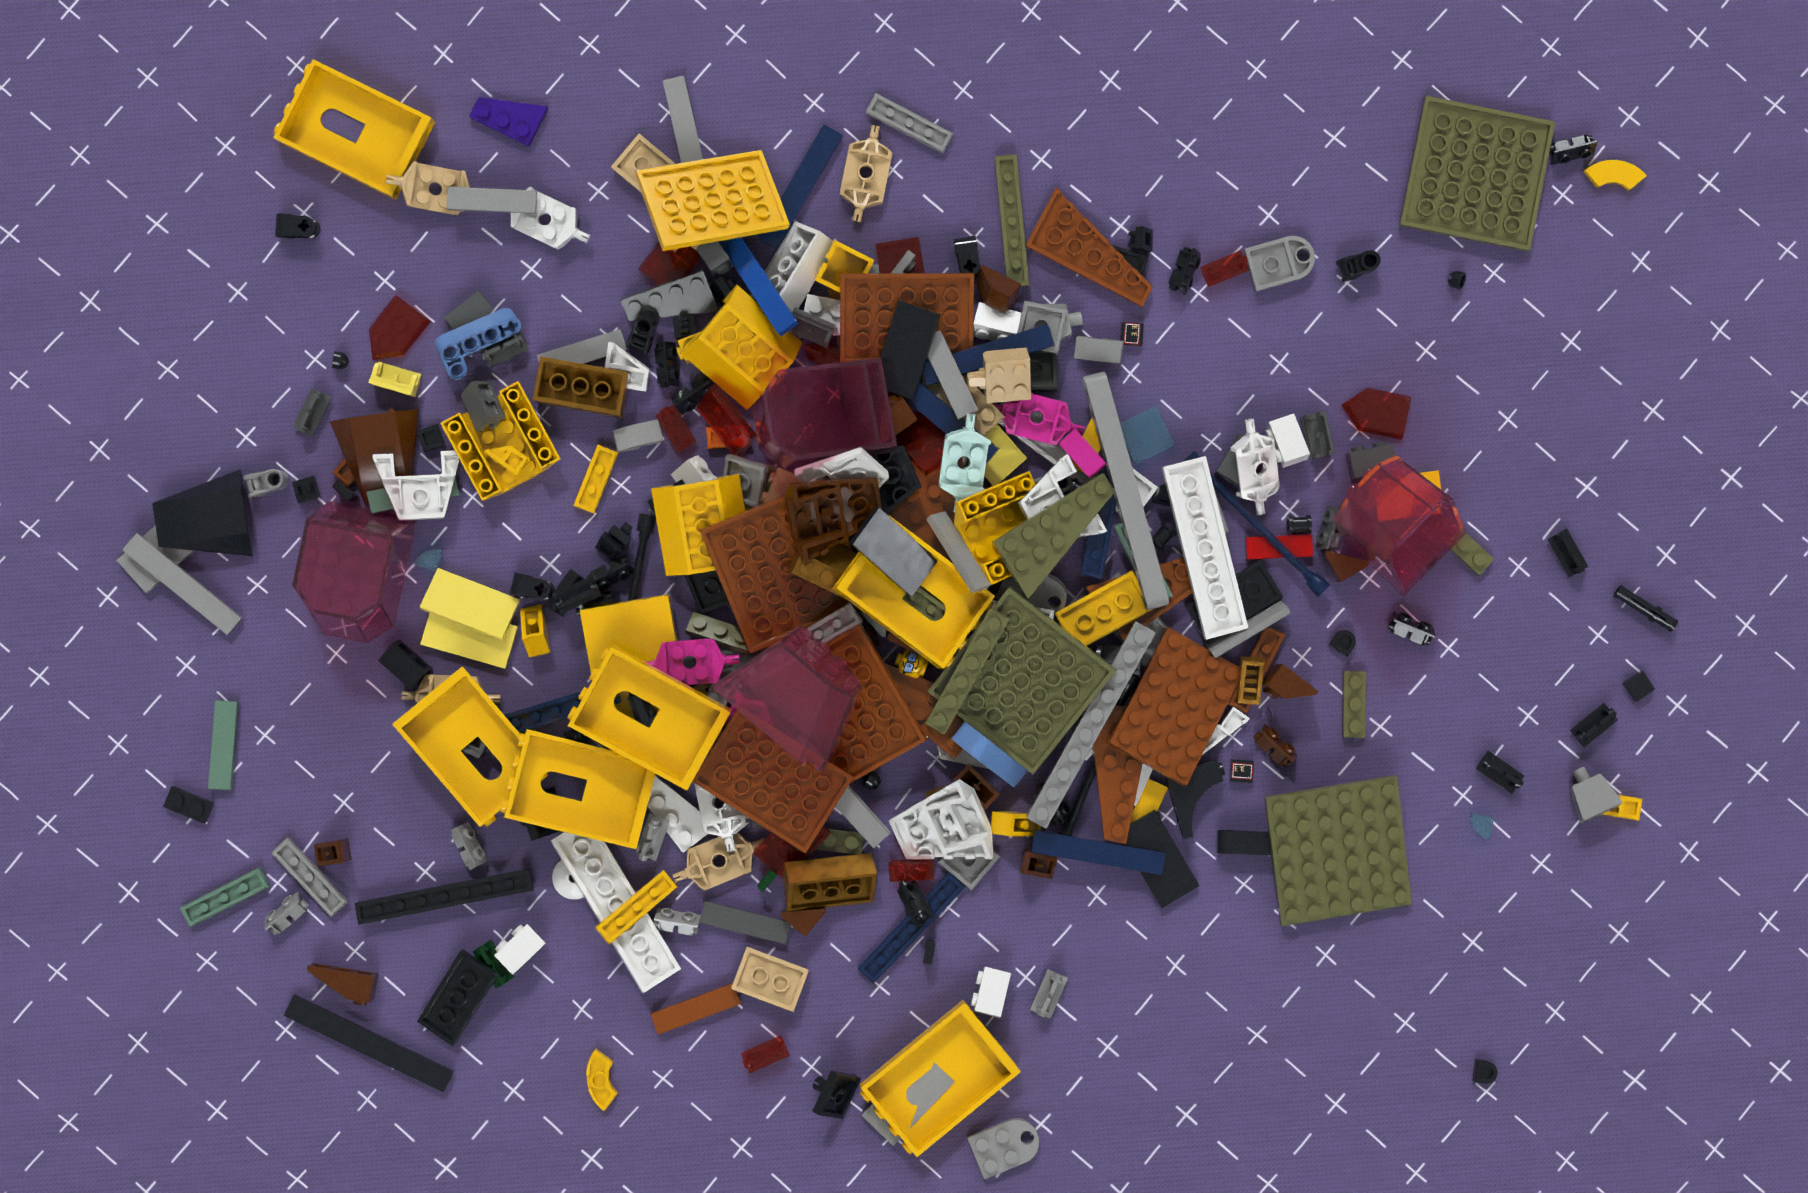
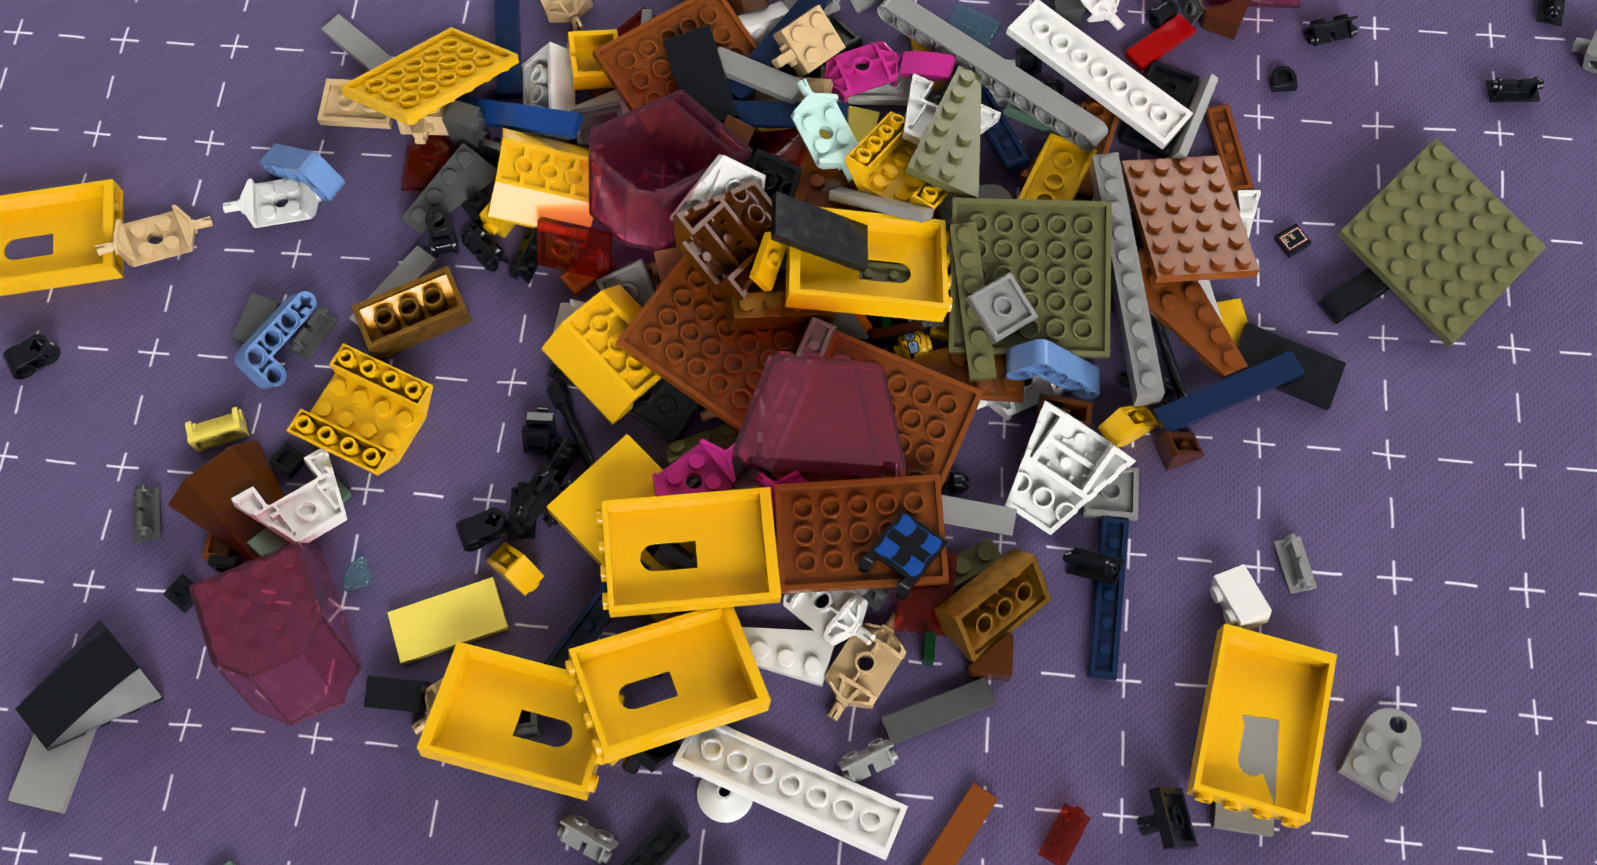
camera: 30 degrees left, 20 degrees down
light grey tile [123,533,243,635] -> none
light grey piece [243,469,290,499] -> none
black hinge [332,351,349,369] -> none
clear red tile [369,295,431,360] -> none
light yellow tile [420,568,520,641] -> none
light grey tile [447,187,537,214] -> none
dark grey hinge [461,381,506,431] -> none
dark purple wing [469,97,549,147] -> none
yellow tile [484,445,530,477] -> none
yellow tile [573,444,619,514] -> none
yellow tile [594,870,677,945] -> none
white wing [605,341,650,392] -> none
light grey slope [612,420,663,453] -> none
light grey hinge [636,813,670,861] -> none
clear red hinge [655,404,697,453] -> none
tan plate [731,947,809,1012] -> none
clear red hinge [889,859,934,882] -> none
black tile [923,939,935,965] -> none
black arch [1164,759,1225,839] -> none
dark blue hose [1184,451,1330,597] -> none
pearl gold slope [1237,656,1265,705] -> none
reddish brown hinge [1253,724,1297,768] -> none
reddish brown slope [1262,664,1319,700] -> none
olive plate [1342,671,1366,738] -> none
clear light blue tile [1470,813,1494,840] -> none
none -> medium blue beam [259,143,346,202]
none -> yellow plate [749,232,787,292]
none -> black flag [858,510,948,601]
none -> light grey tile [965,272,1038,344]

